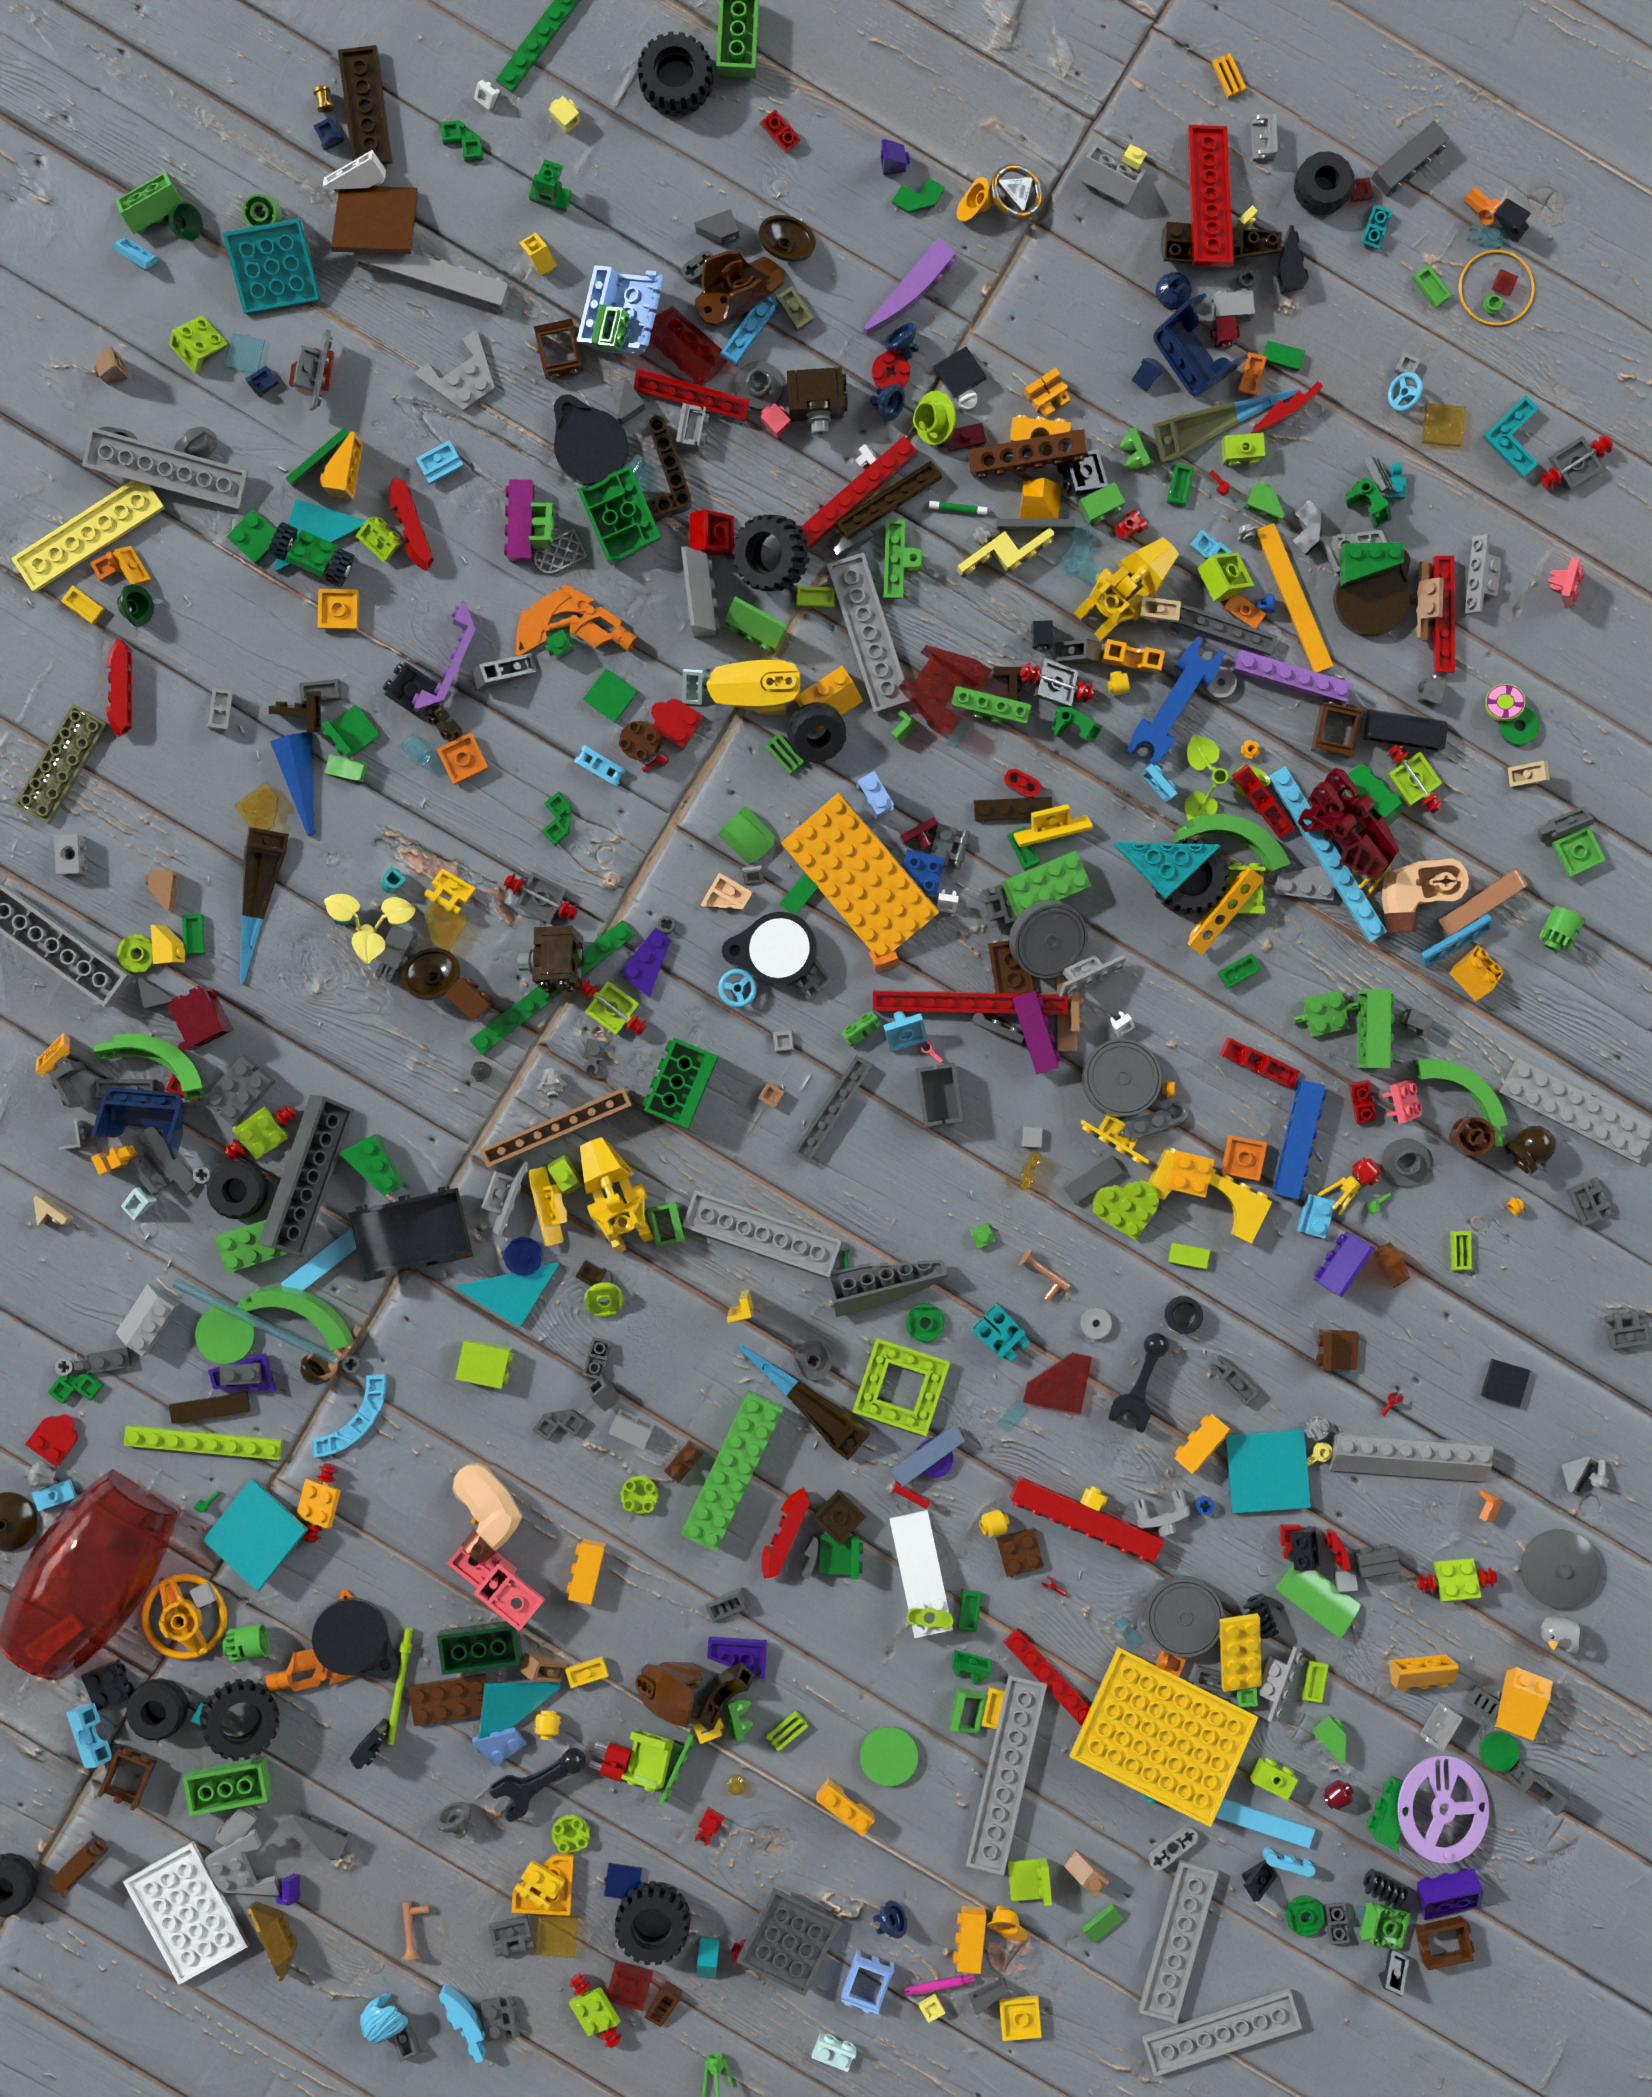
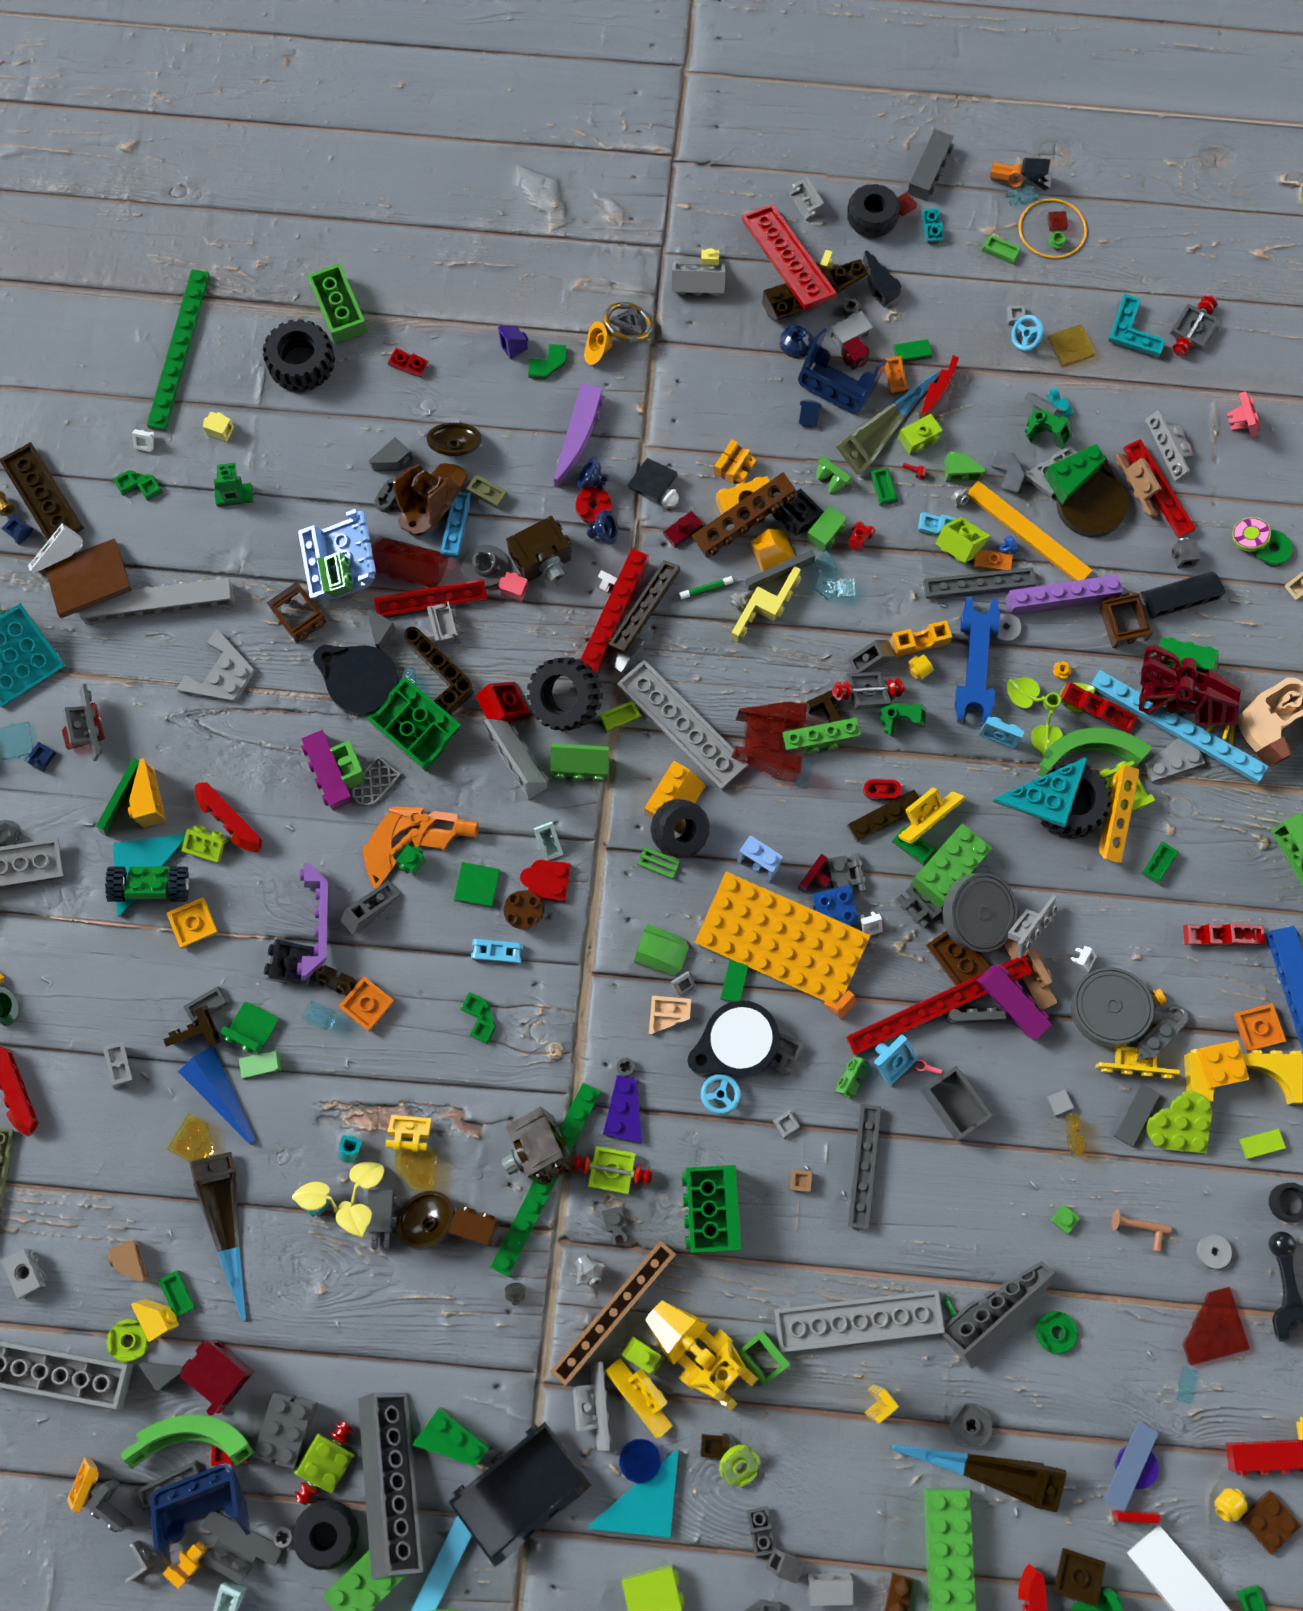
camera: 25 degrees left, 15 degrees down
green plate [226,509,276,565] -> none
medium azure plate [416,440,464,485] -> none
dark grey plate [504,871,579,924] -> none
yellow slope [519,233,557,275] -> none
red hand [641,754,669,772] -> none
yellow piece [706,660,800,715] -> none
lime plate [852,1337,950,1436] -> none
bright green plate [884,520,923,599] -> none
bright green tile [891,710,917,744] -> none
lime helmet [913,391,956,445] -> none
teal hips [971,1302,1030,1362] -> none
black brick [1031,620,1053,651] -> none
yellow piece [1074,537,1179,641] -> none
tan slope [1140,596,1181,623] -> none
light orange tile [1212,53,1246,99] -> none
bright green plate [1292,990,1359,1037] -> none
lime plate [1387,744,1443,814] -> none

